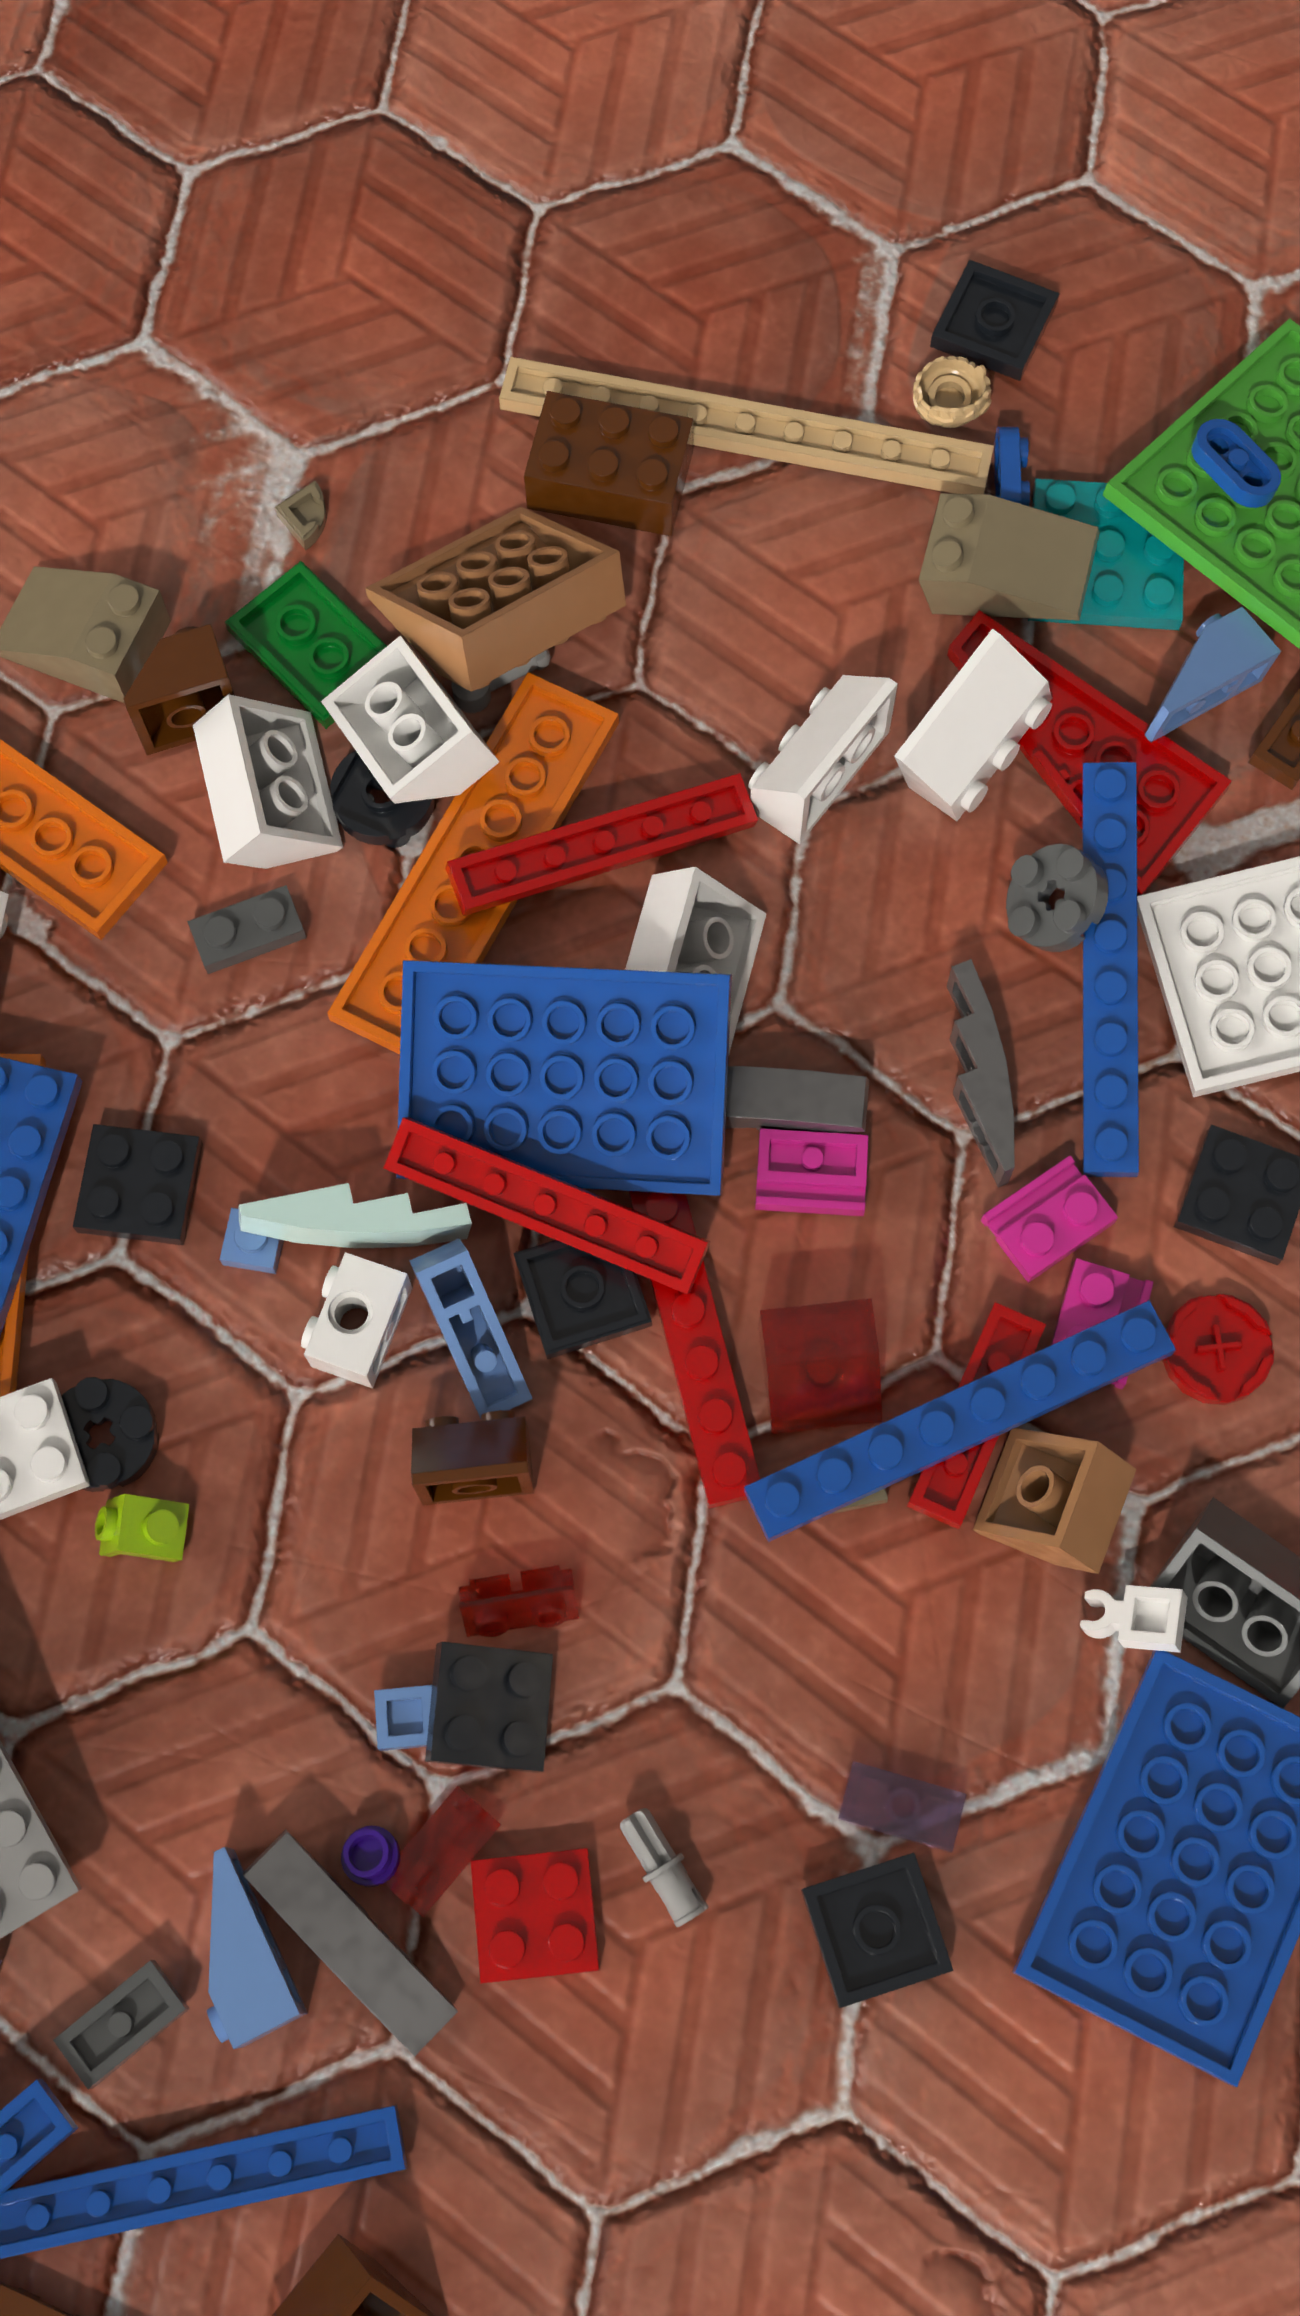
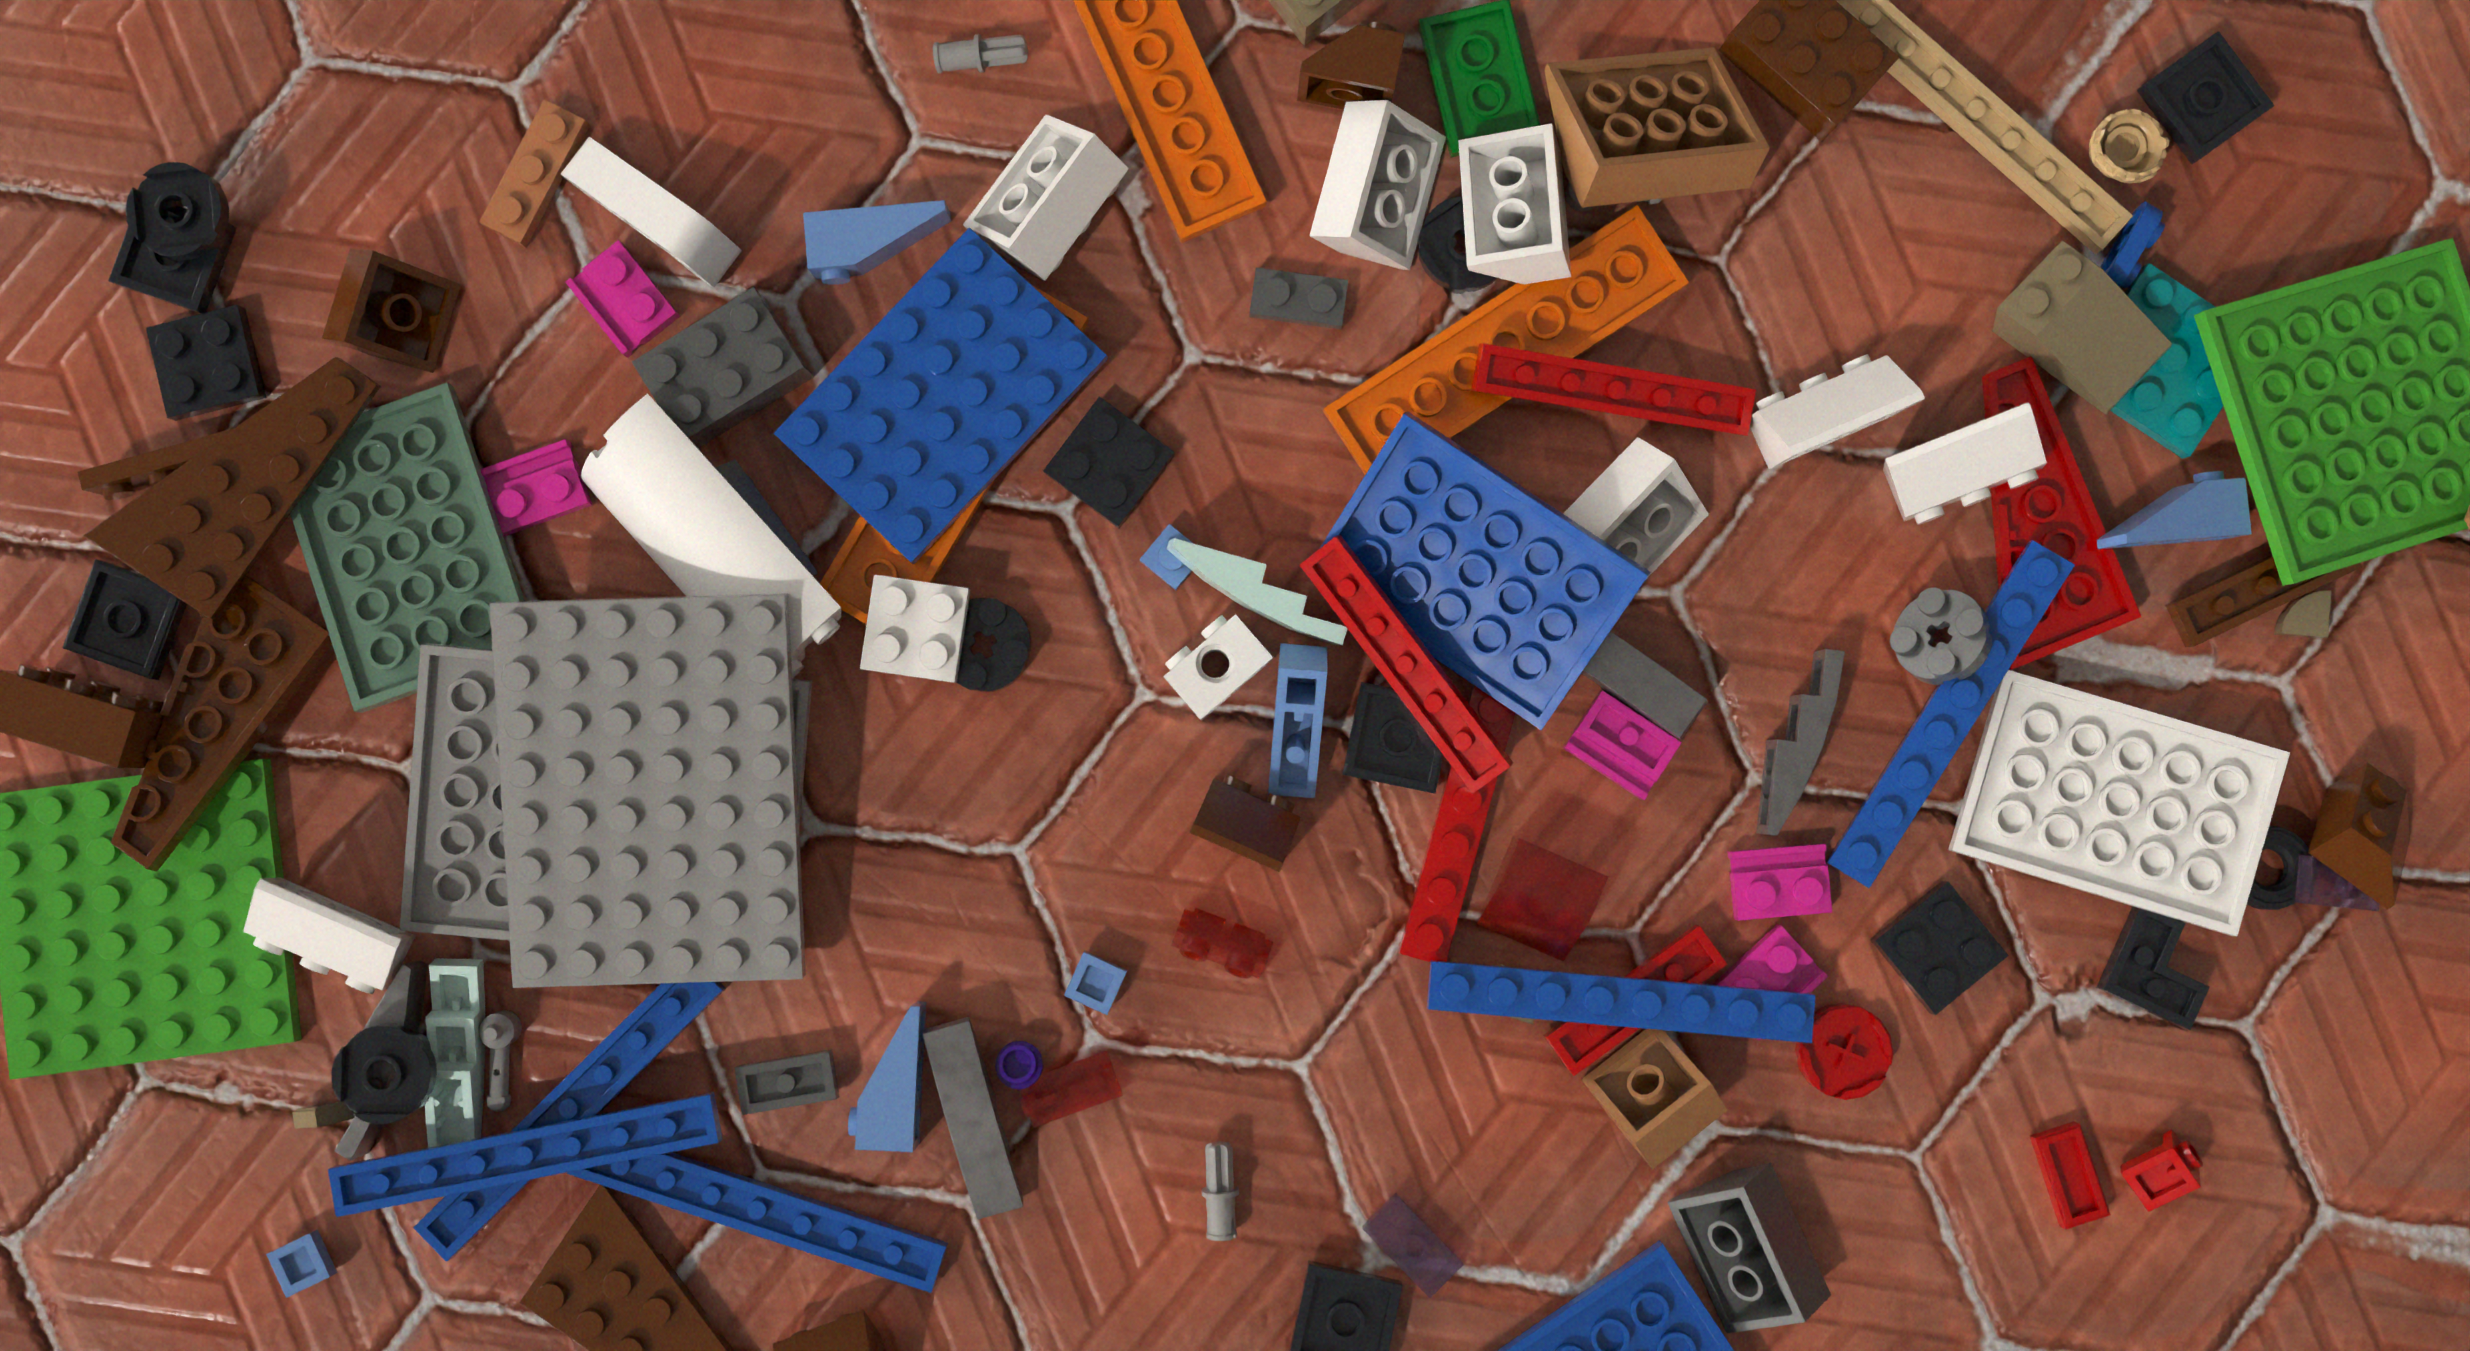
camera: 25 degrees right, 15 degrees up
lime bracket [95,1494,189,1562] -> none
black plate [425,1642,553,1773] -> none
red plate [471,1848,600,1984] -> none
white plate [1080,1585,1188,1653] -> none
blue plate [1191,419,1281,508] -> none

